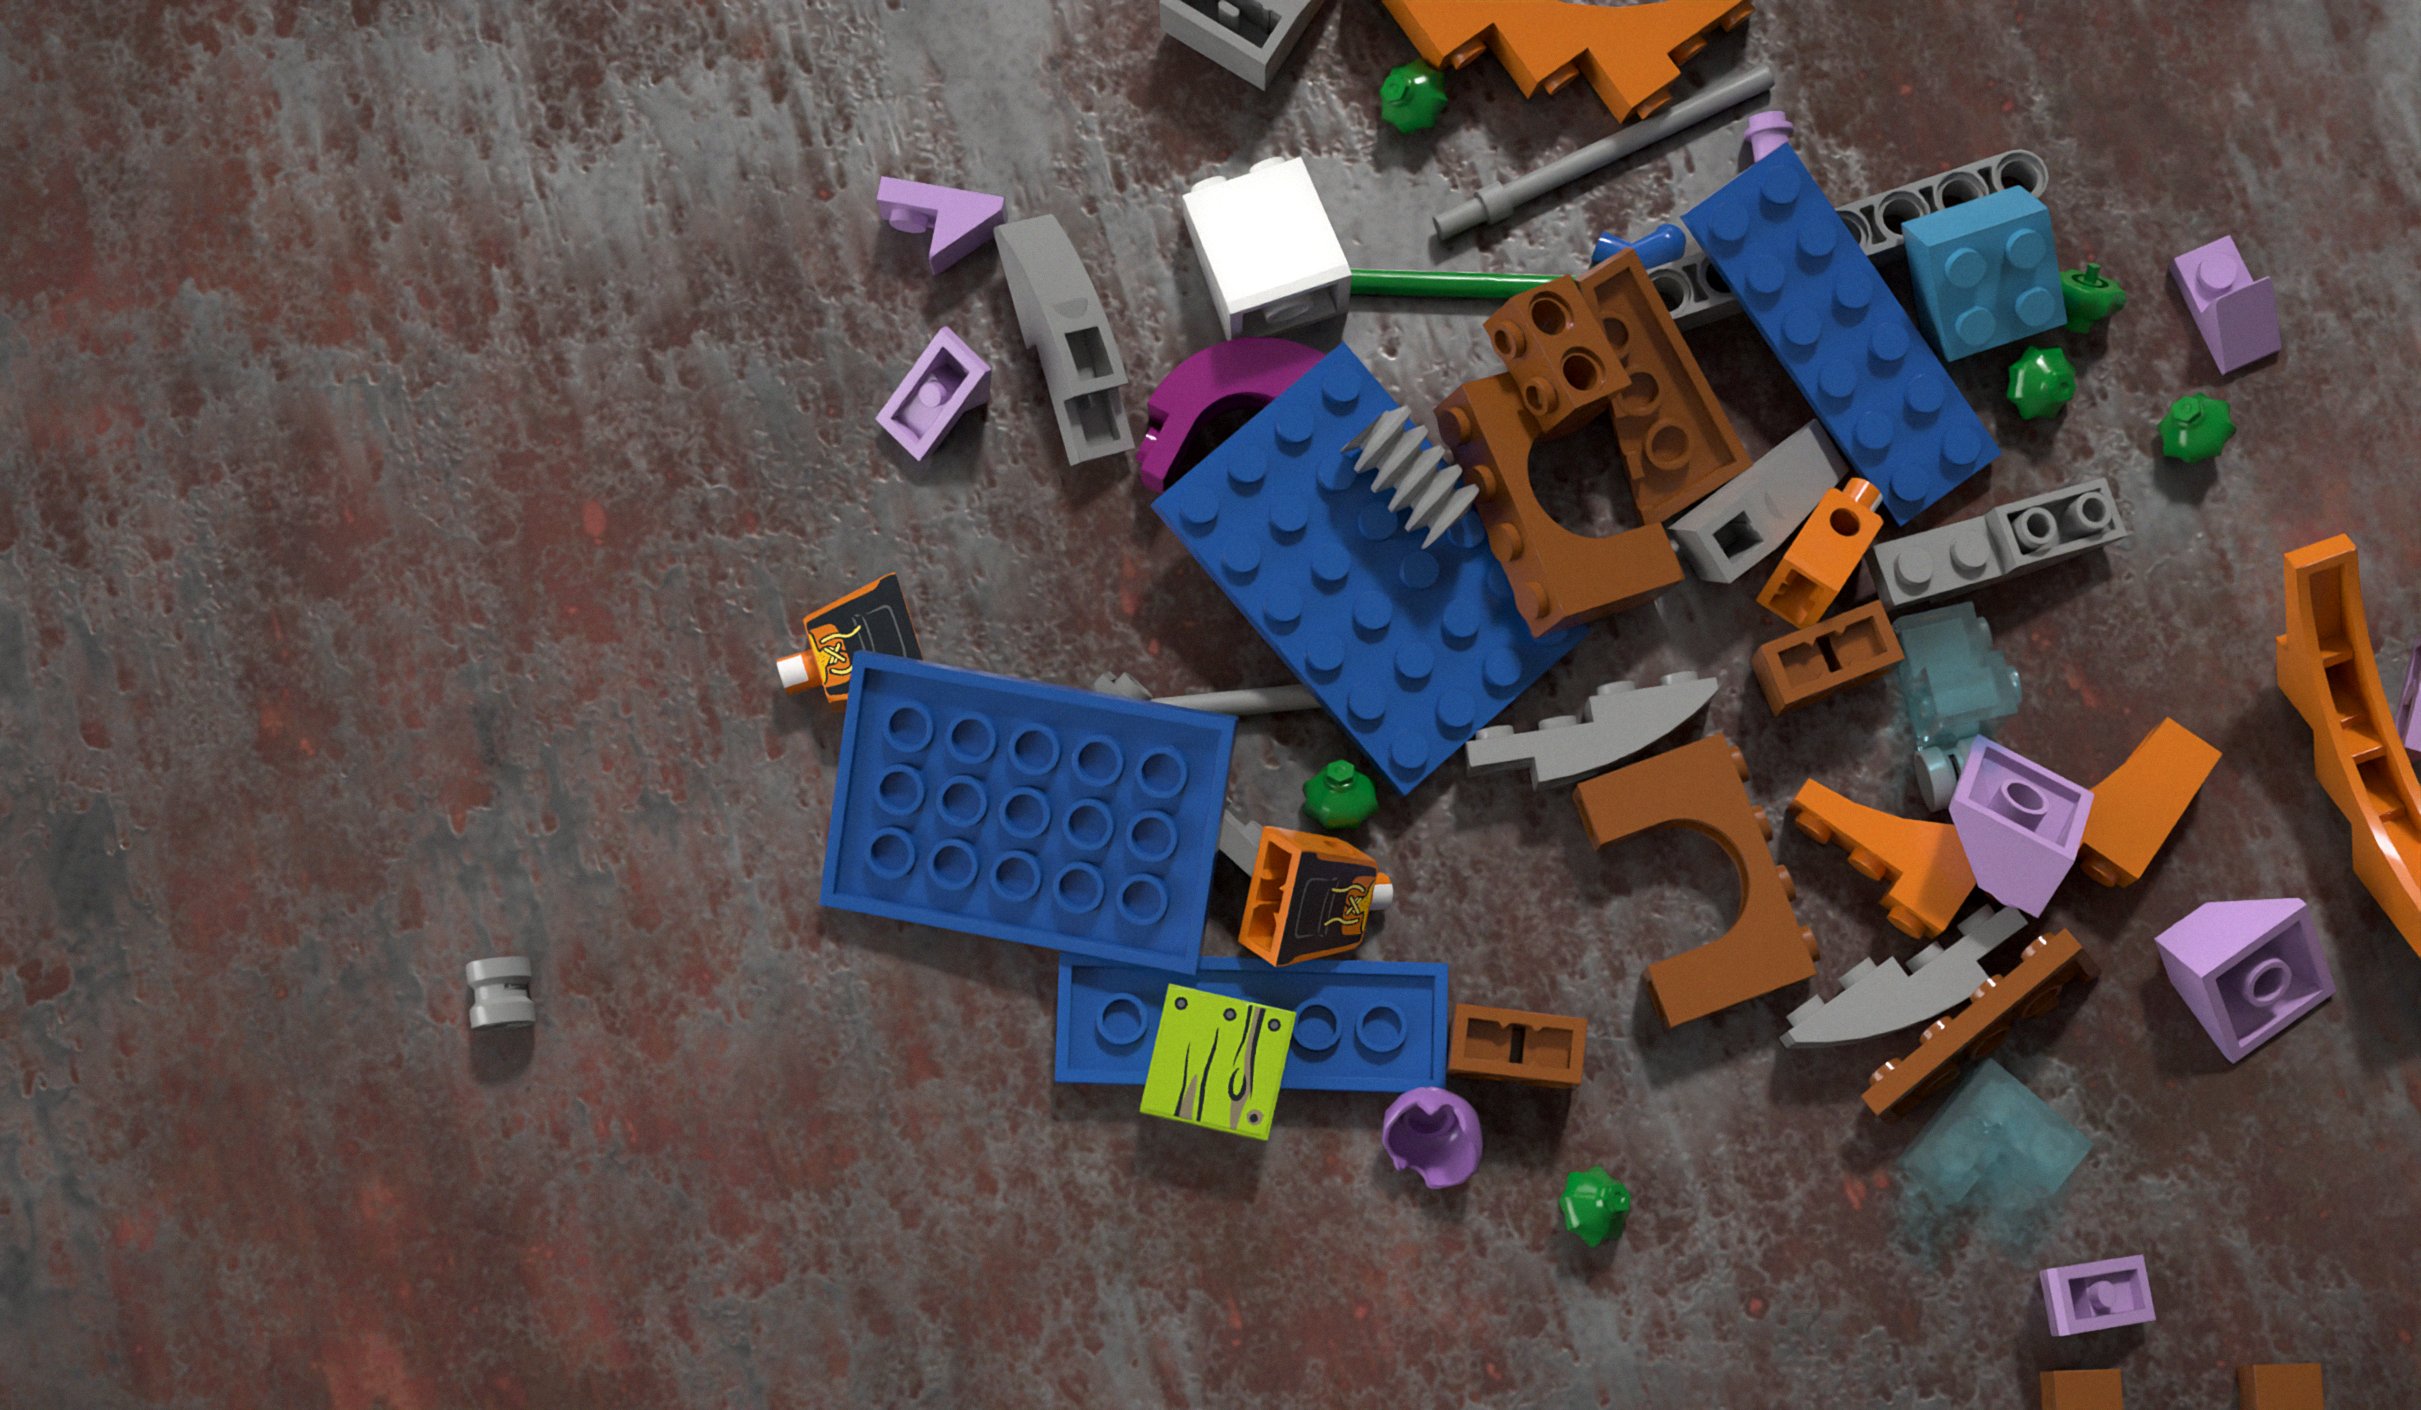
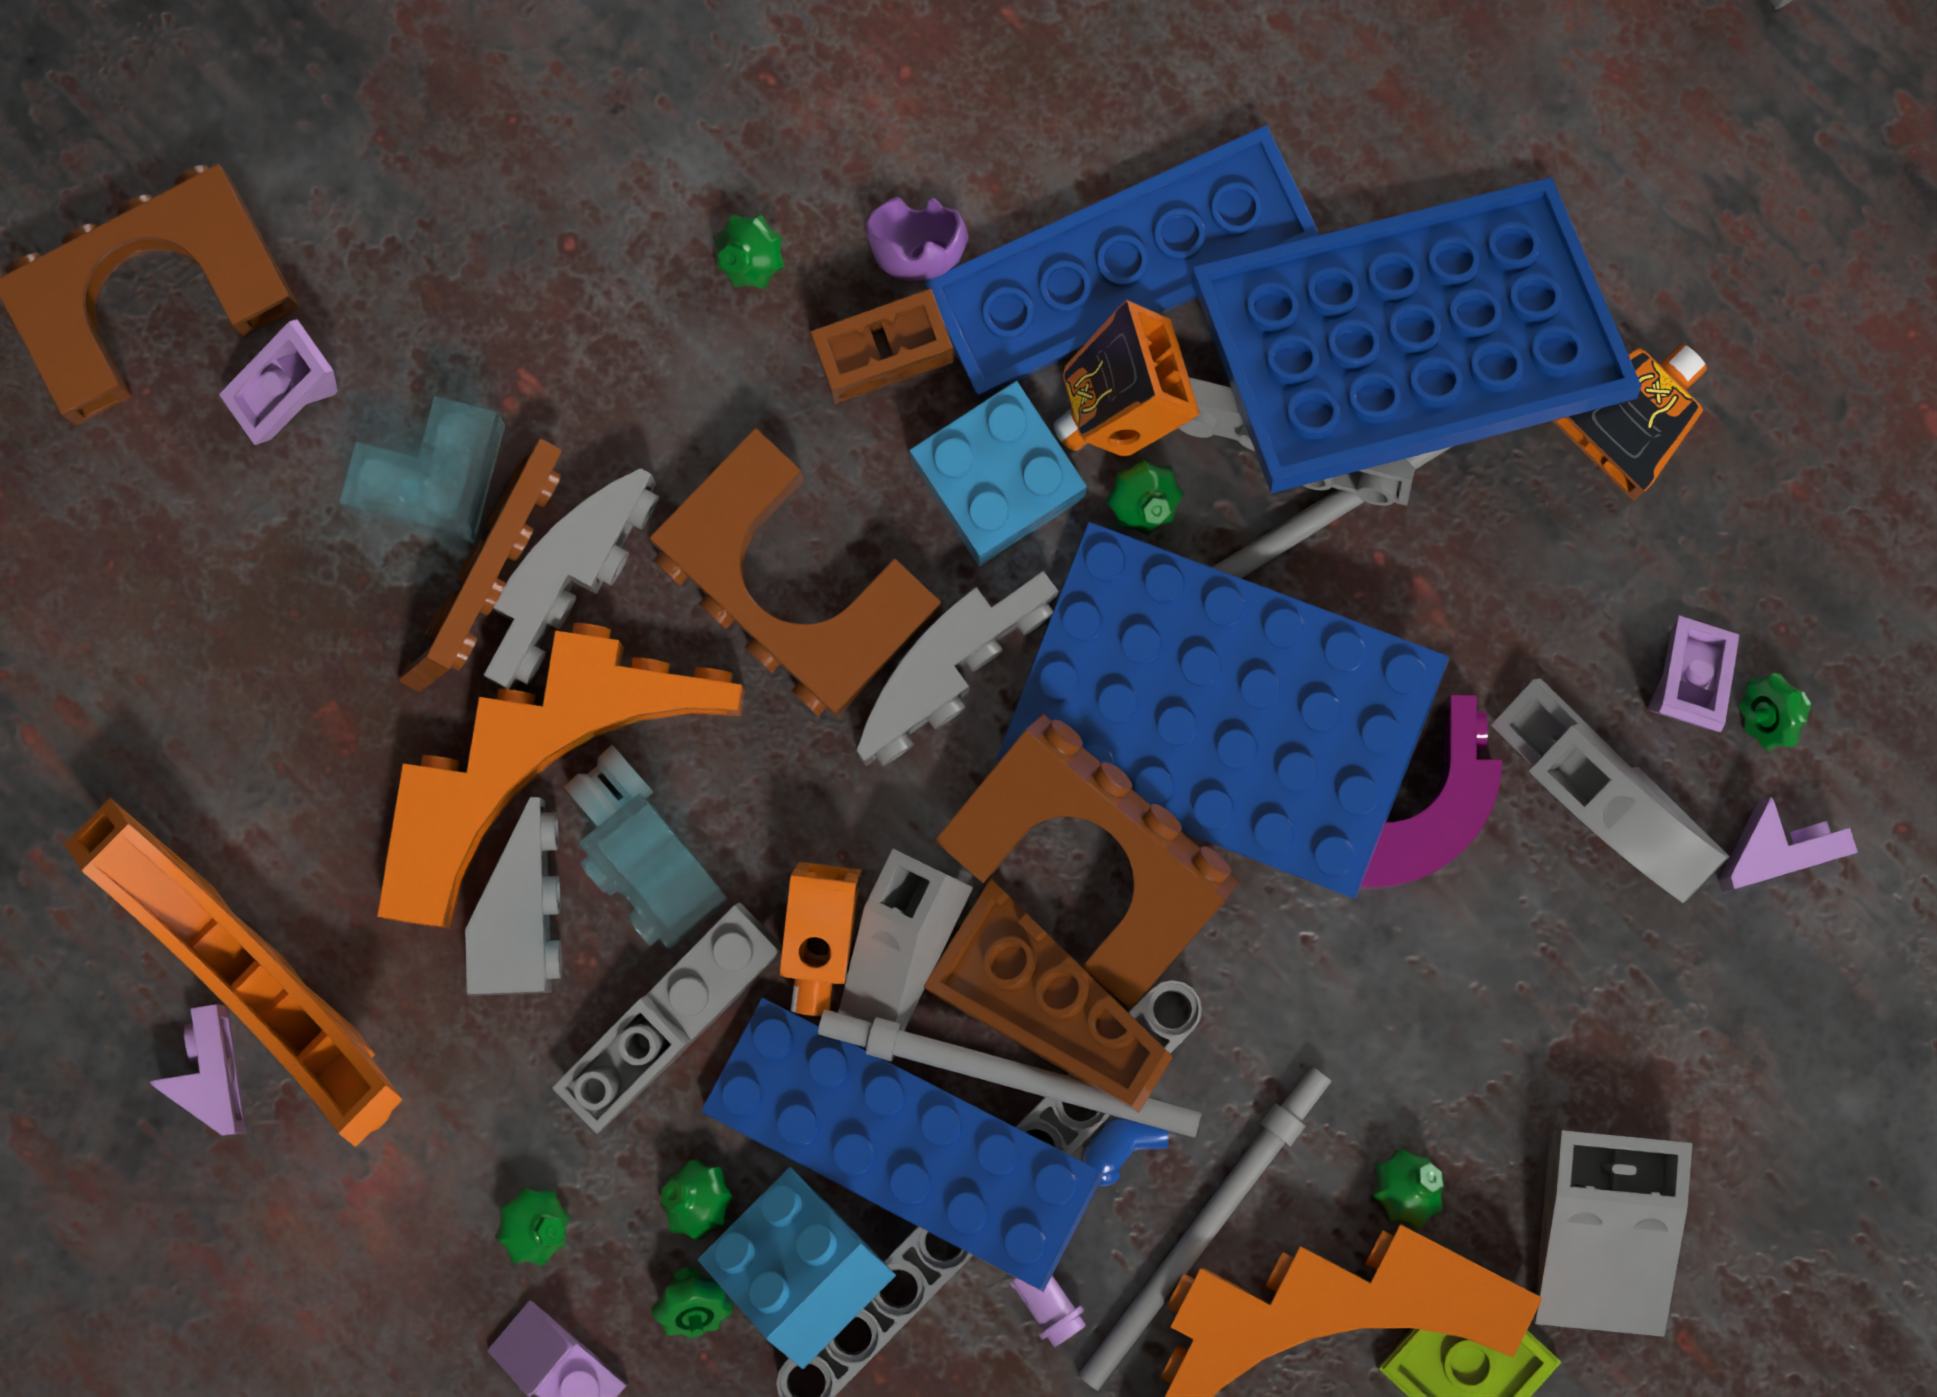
camera: 150 degrees right, 5 degrees up
lime tile [1139,984,1297,1142] -> none
white slope [1182,157,1352,341] -> none
light grey piece [1339,405,1479,549] -> none
green bar [1350,269,1578,299] -> none
dark orange brick [1483,274,1632,434] -> none
dark orange brick [1750,599,1905,719] -> none
lavender slope [1948,734,2095,918] -> none
lavender slope [2154,898,2336,1064] -> none
none -> light grey slope [465,797,562,996]
none -> light grey bar [818,1009,1202,1138]
none -> dark azure brick [909,381,1087,567]
none -> green piece [1738,673,1811,752]

